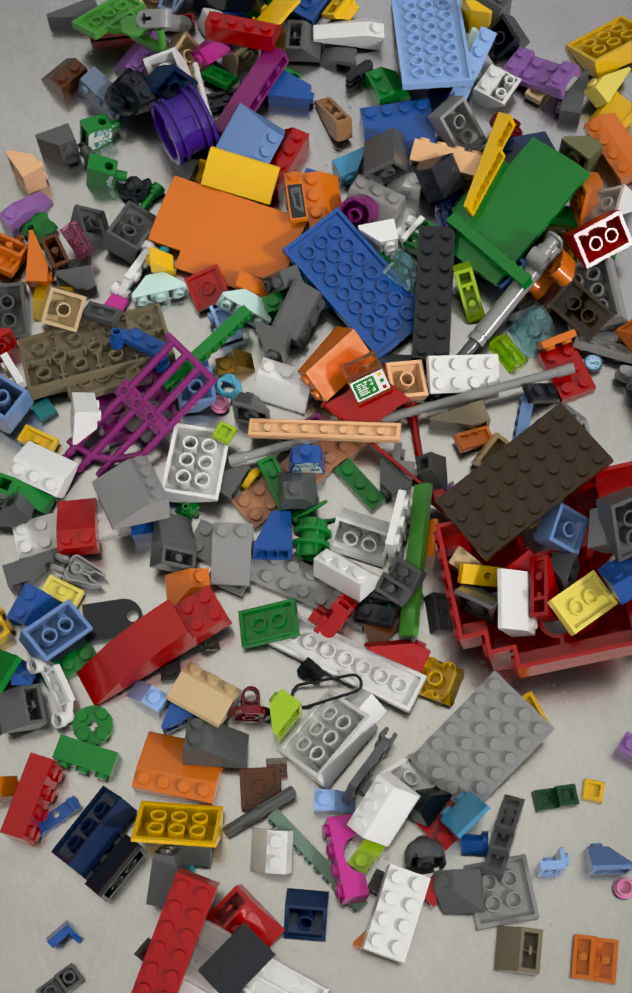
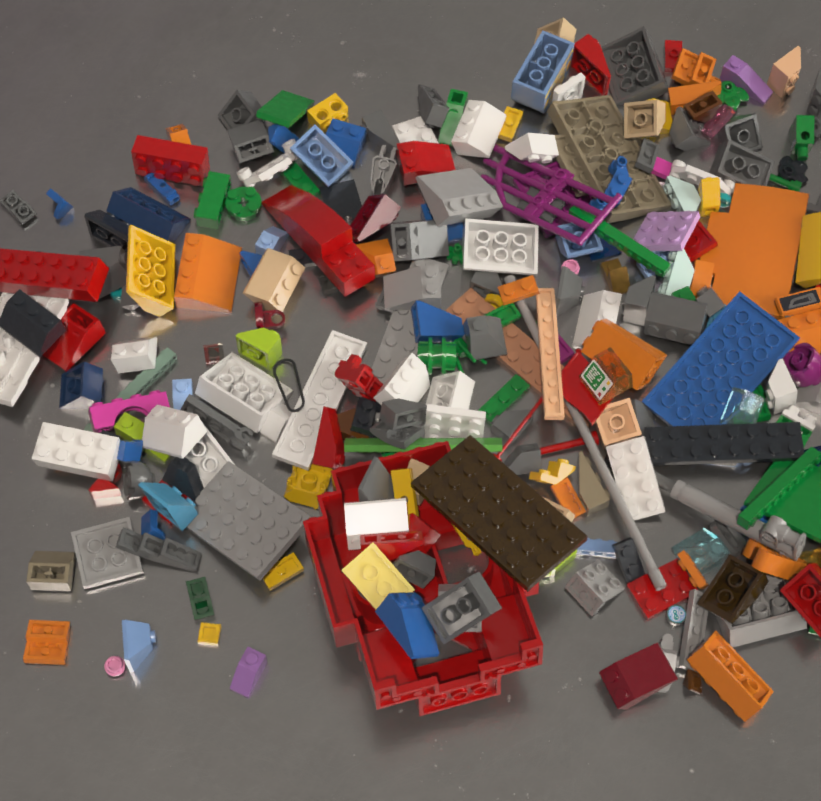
camera: 80 degrees right, 5 degrees down
teal tile [32,398,58,423] -> none
light yellow plate [41,575,85,608] -> none
dark grey slope [183,717,249,769] -> none
lime tile [211,420,237,446] -> none
medium azure piece [215,374,242,401] -> none
dark grey axle [223,786,297,837] -> none
green tile [238,598,301,649] -> none
reddish brown tile [239,766,283,810] -> none
blue torso [289,444,325,474] -> none
black tile [297,657,323,680] -> none
light grey slope [393,442,417,486] -> none
dark grey slope [433,869,485,915] -> none
lime slope [452,261,485,323] -> none
clear neon green slope [488,334,528,373] -> none
medium blue slope [533,503,589,556] -> none
light blue bracket [535,847,569,878] -> none
none -> blue tile [117,440,143,461]
none -> slope [350,194,401,242]
none -> dark grey slope [379,398,427,430]
none -> orange plate [498,275,540,306]
none -> yellow slope [529,458,576,485]
none -> lavender plate [633,211,700,251]

